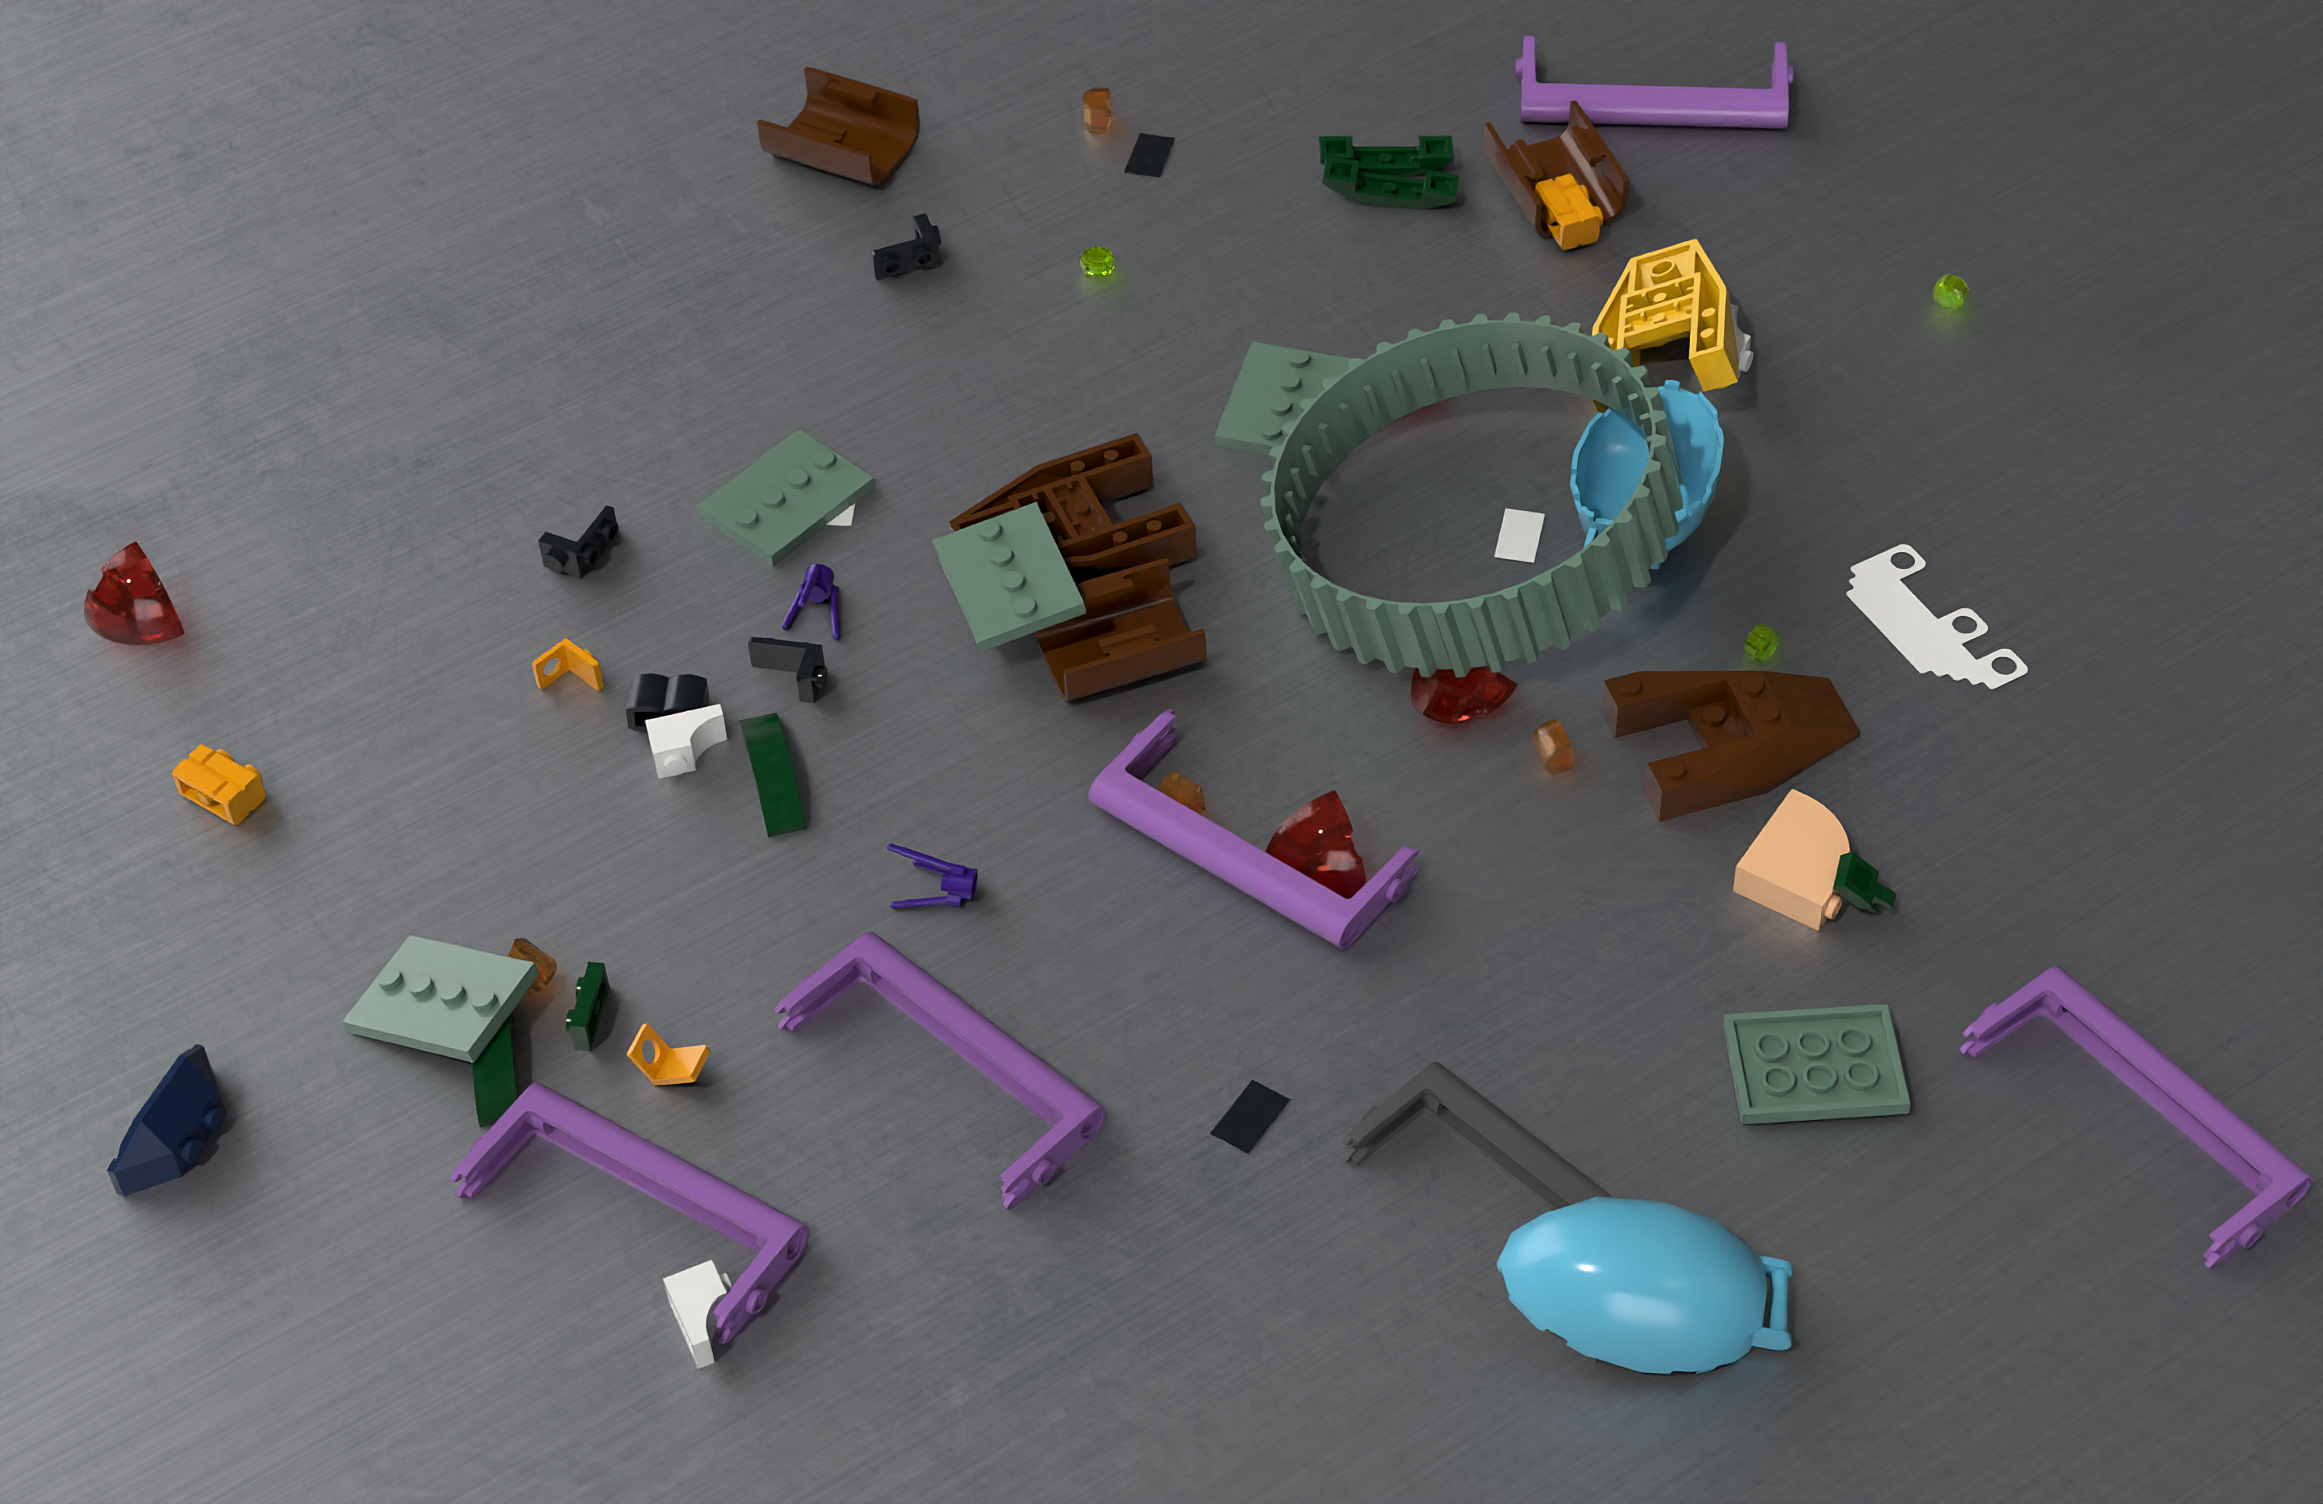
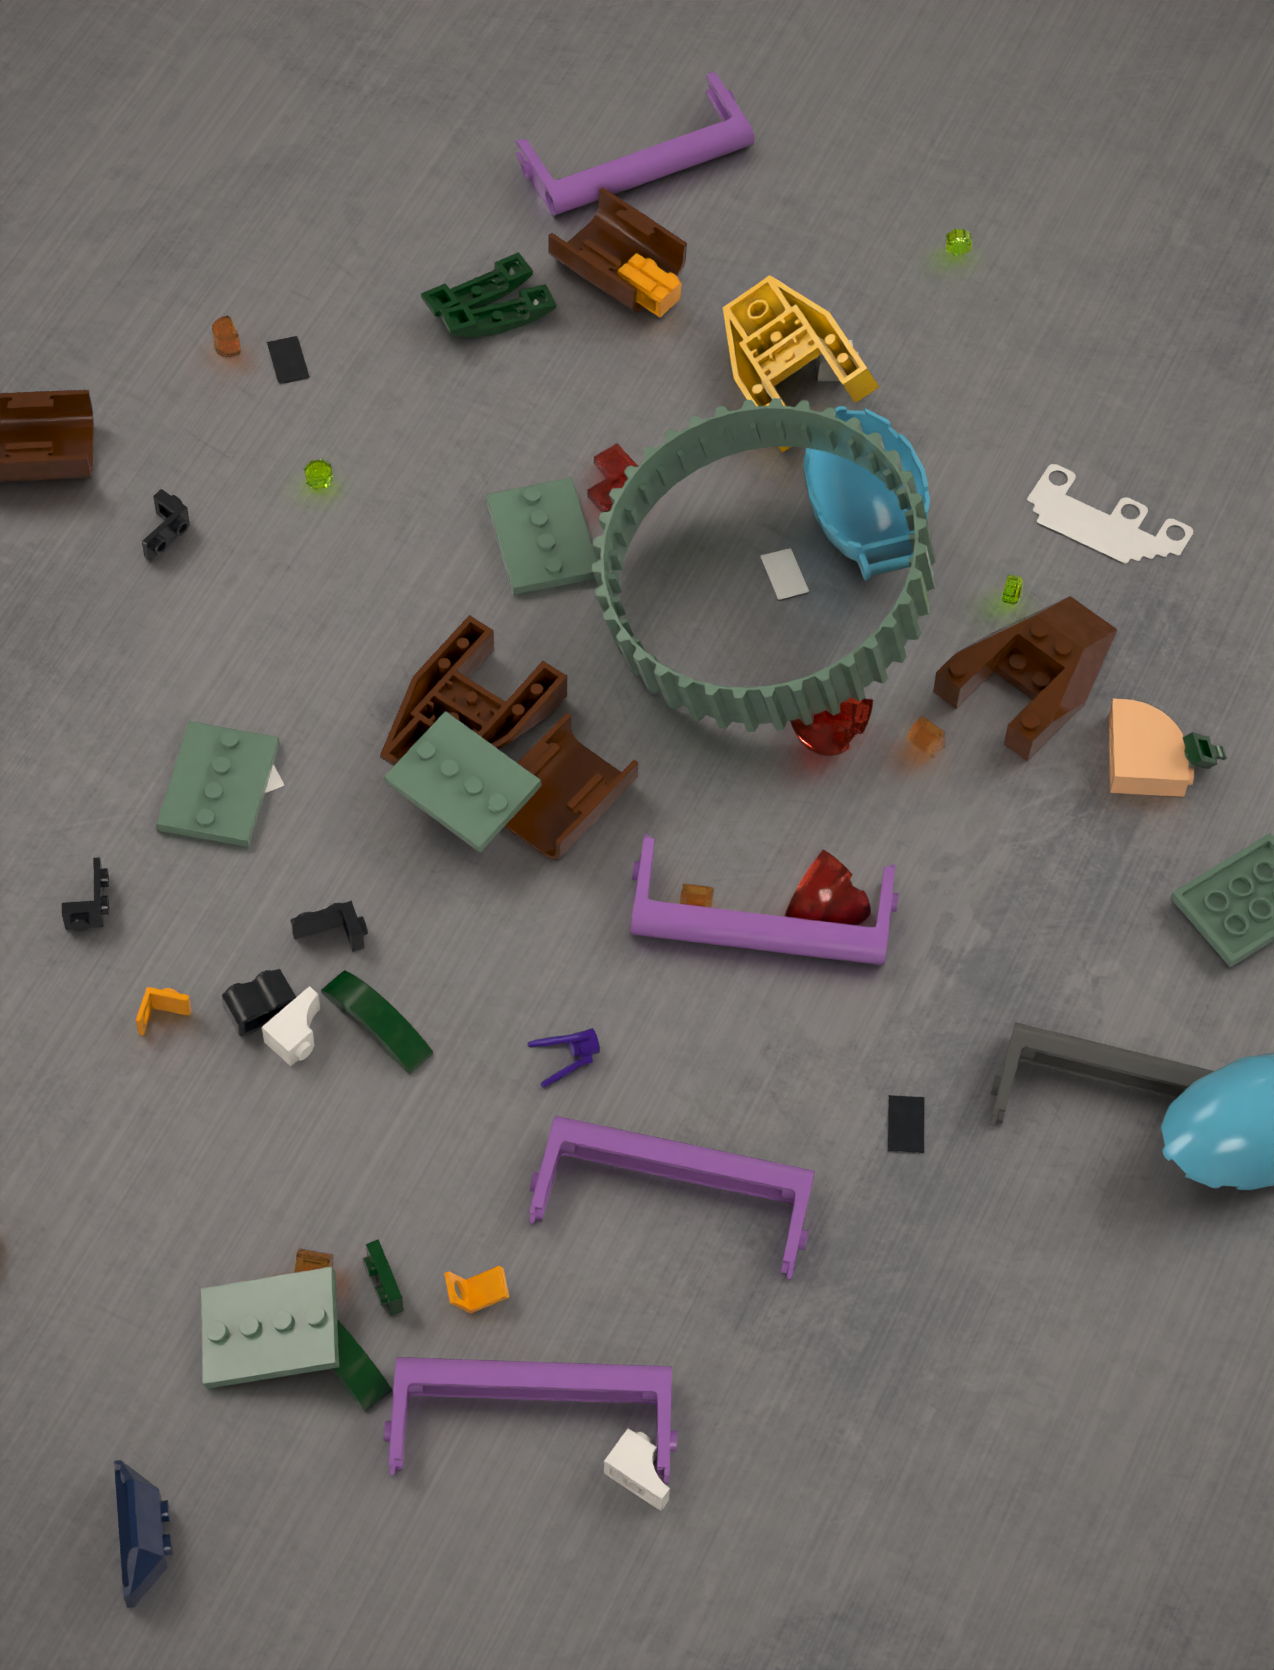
camera: 35 degrees left, 10 degrees up
dark purple plant [781,564,840,640] -> none

